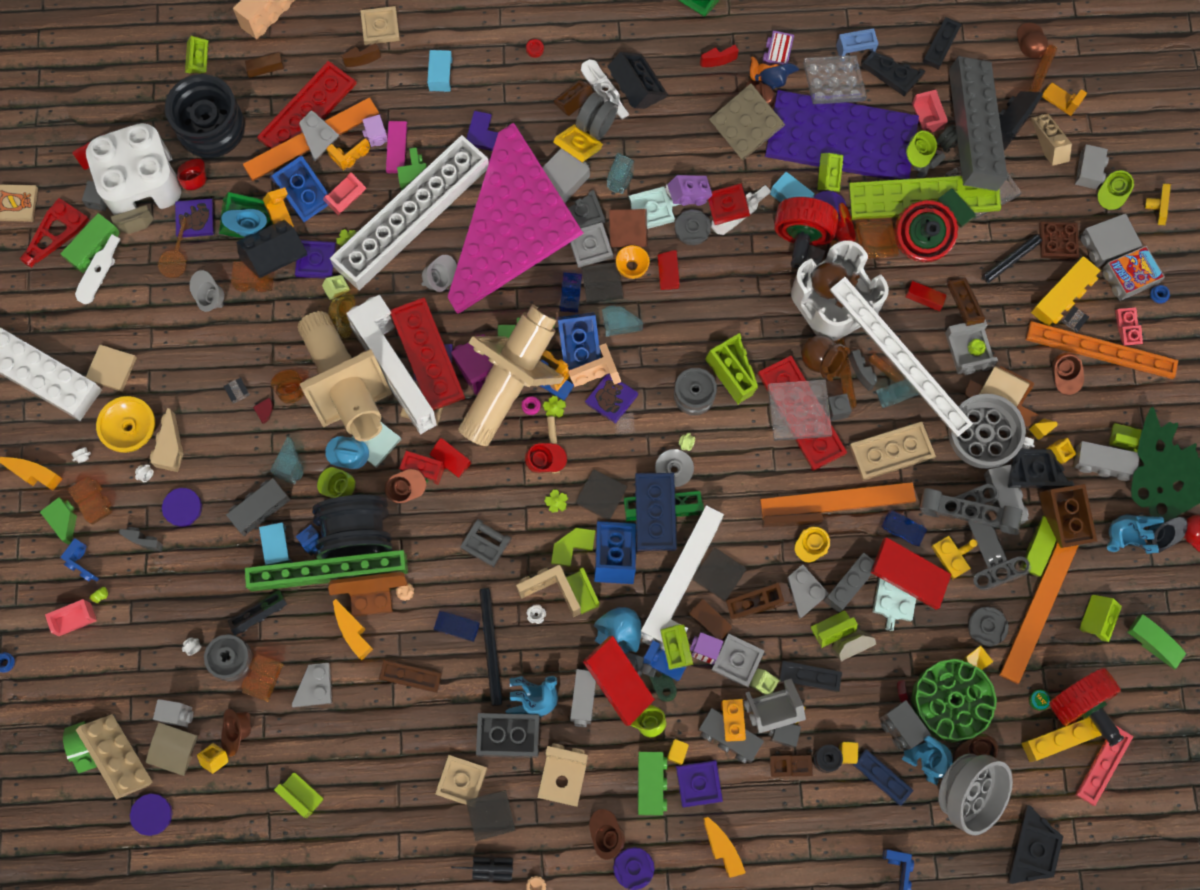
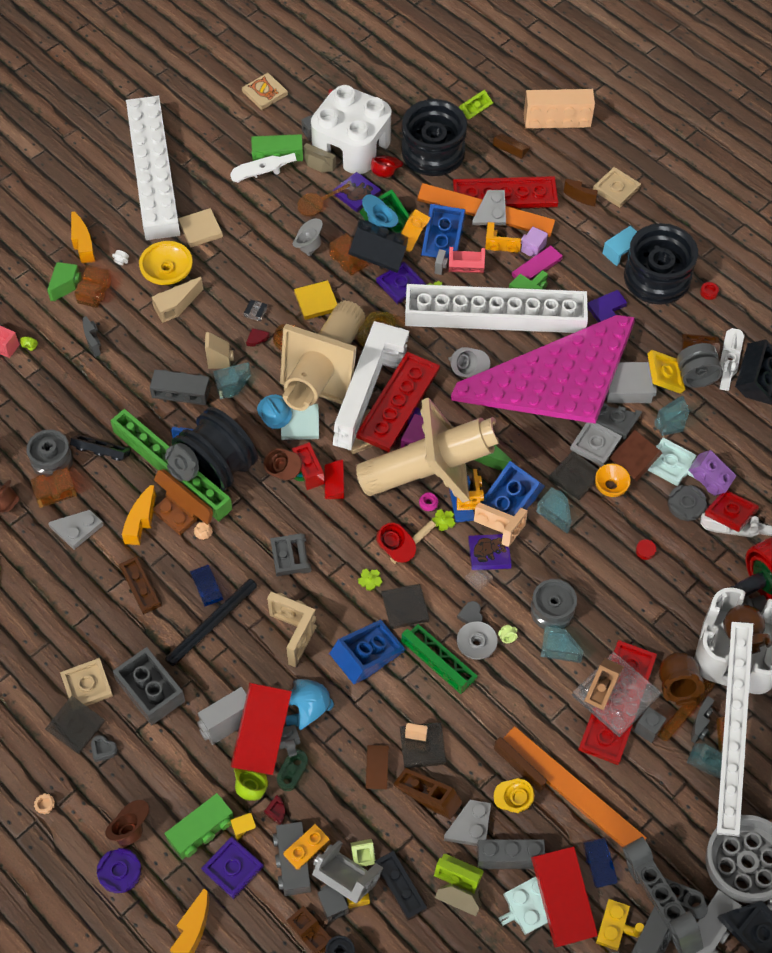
camera: 50 degrees right, 15 degrees down
red plate [19,198,89,268] -> none
blue bracket [60,538,99,582] -> none
white plate [135,464,154,482] -> none
dark purple tile [162,488,202,527] -> none
white plate [182,637,201,656] -> none
medium azure panel [259,522,292,566] -> none
lime cap [317,467,355,498] -> none
yellowish green slope [322,275,350,300] -> none
black piece [451,855,513,882] -> none
dark azure piece [506,676,558,716] -> none
white plate [527,605,546,624] -> none
tan bracket [538,743,588,807] -> none
lime tile [551,528,595,567] -> none
clear blue slope [560,272,582,313] -> none
lime panel [566,568,599,615] -> none
dark blue tile [635,473,677,551] -> none
white brick [641,505,724,651] -> none
blue bracket [643,640,687,681] -> none
red slope [657,250,680,290] -> none
lime slope [660,625,693,670] -> none
medium lavender brick [690,633,723,665] -> none
lime wedge [705,333,758,404] -> none
light grey plate [712,634,764,688] -> none
tan plate [849,422,936,481] -> none
none -> dark grey tile [91,735,118,762]
none -> dark grey tile [165,443,199,481]
none -> tan slope [205,332,234,369]
none -> dark red tile [264,795,285,825]
none -> yellow tile [294,280,337,320]
none -> light nougat tile [405,723,428,741]
none -> light grey plate [435,249,448,275]
none -> dark grey tile [457,601,482,624]
none -> clear light blue slope [540,626,584,663]
none -> medium nougat slope [584,658,624,710]
none -> black wheel [624,223,698,305]
none -> red tile [636,539,656,560]

